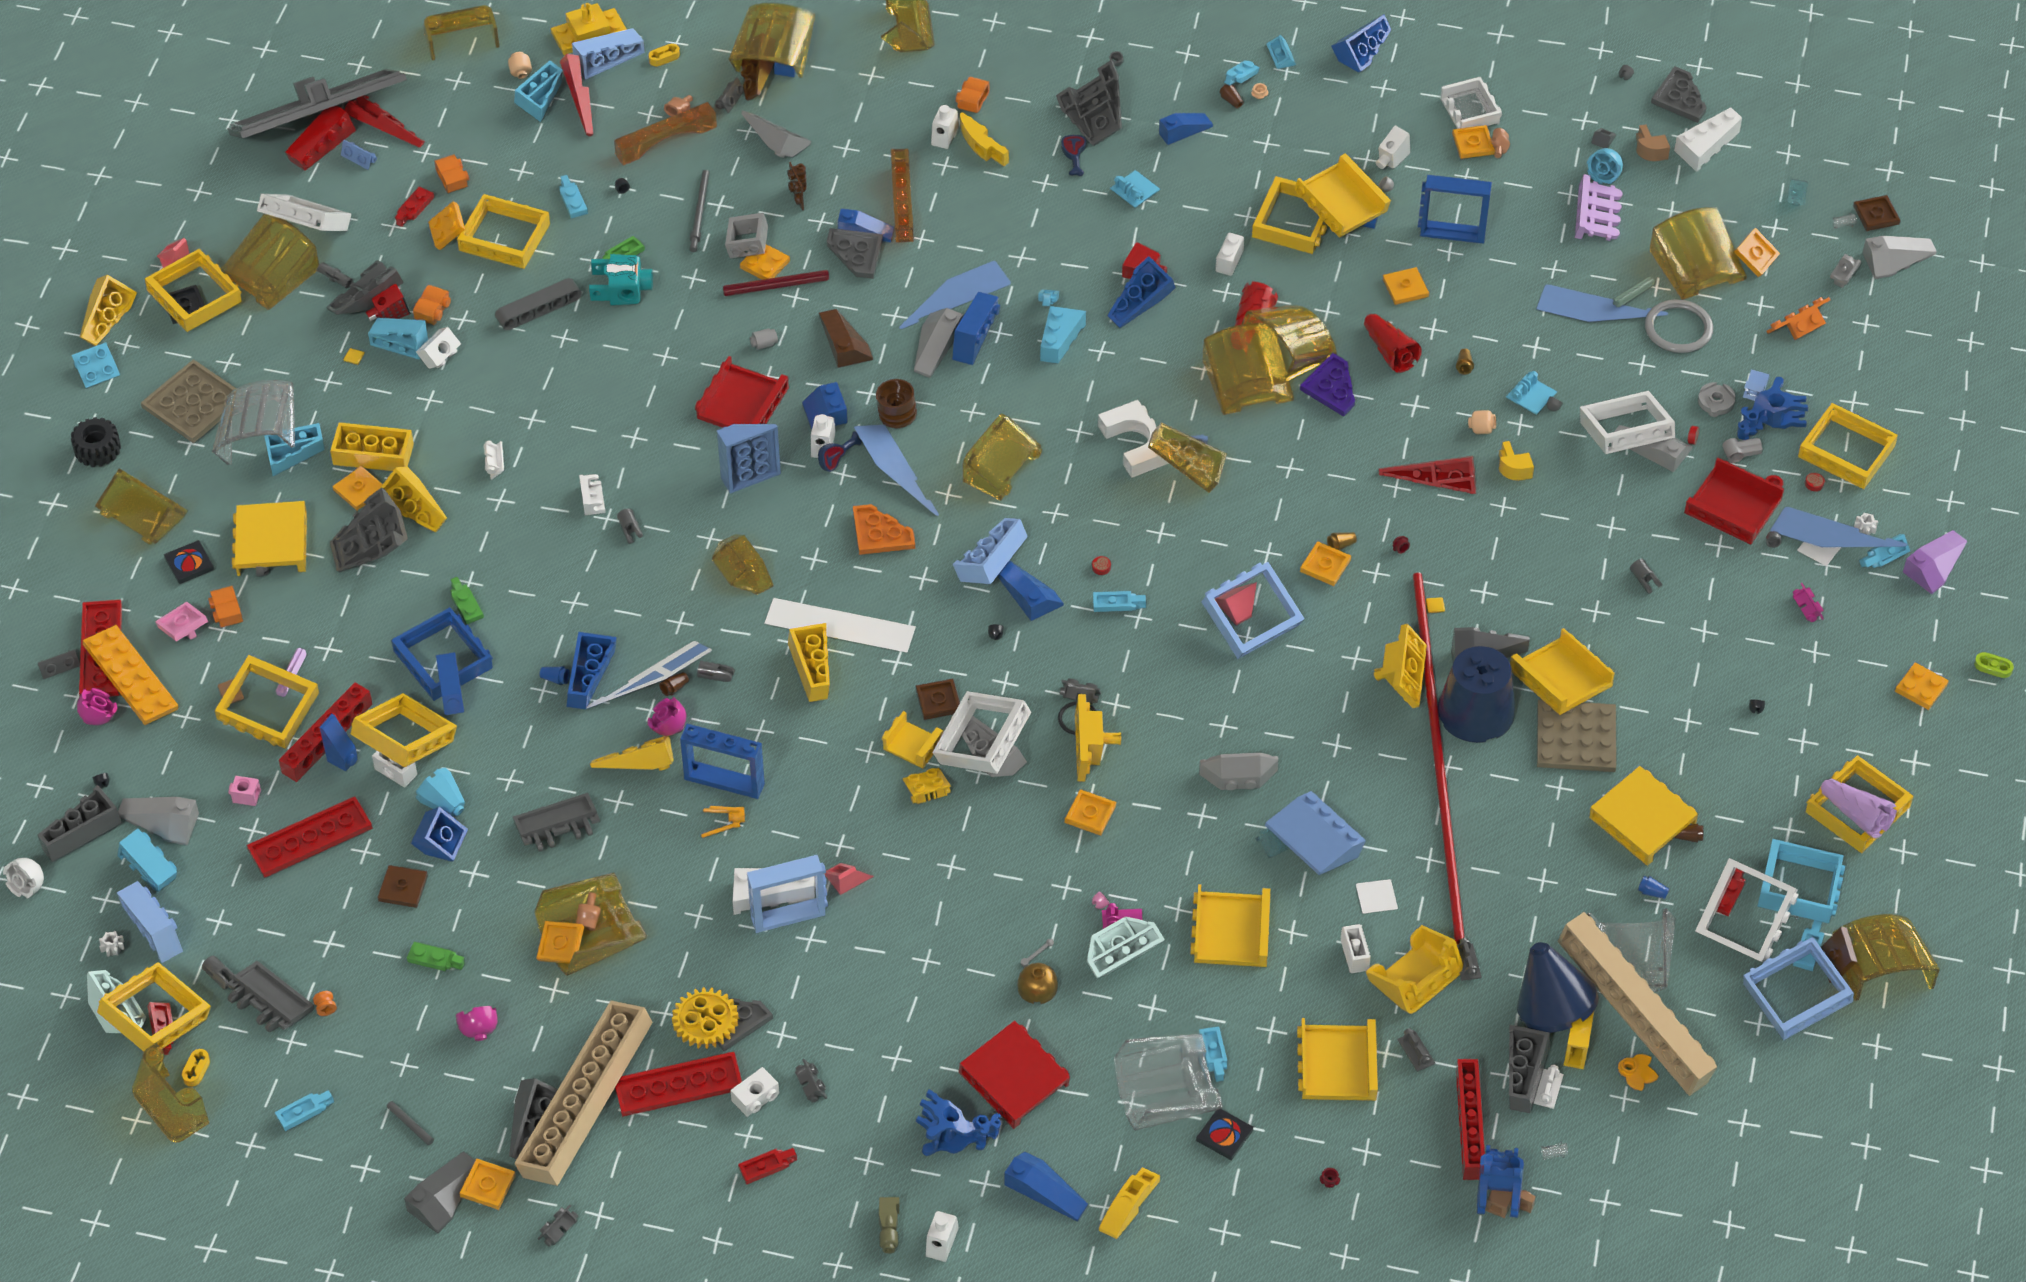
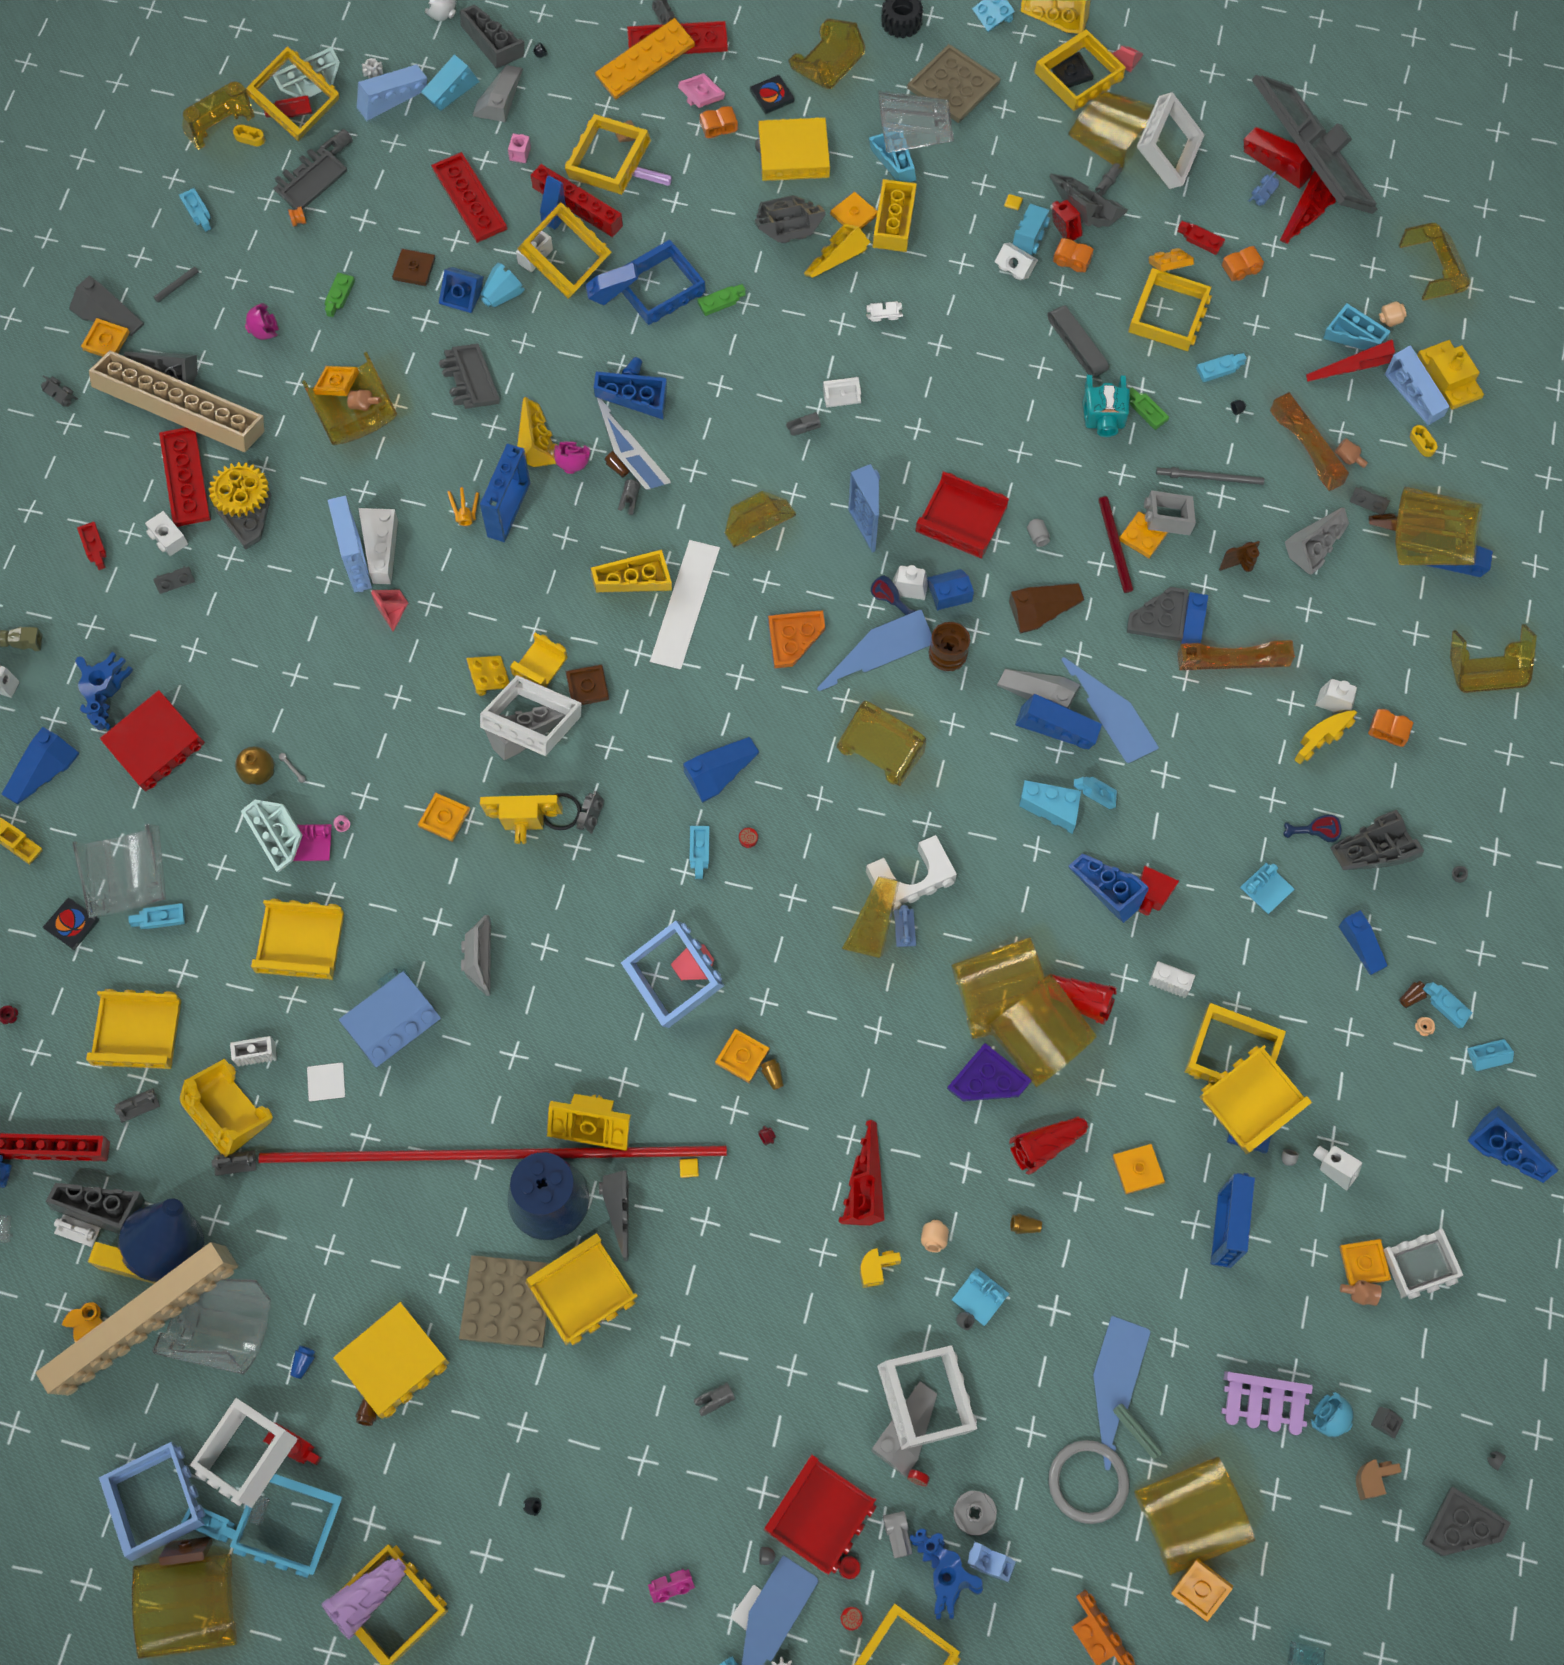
camera: 90 degrees right, 15 degrees up
dark pink cylinder [77,688,118,725] -> none
light blue wedge [953,518,1028,584] -> none
black hinge [988,624,1004,640] -> none
white wedge [1674,108,1742,172] -> none

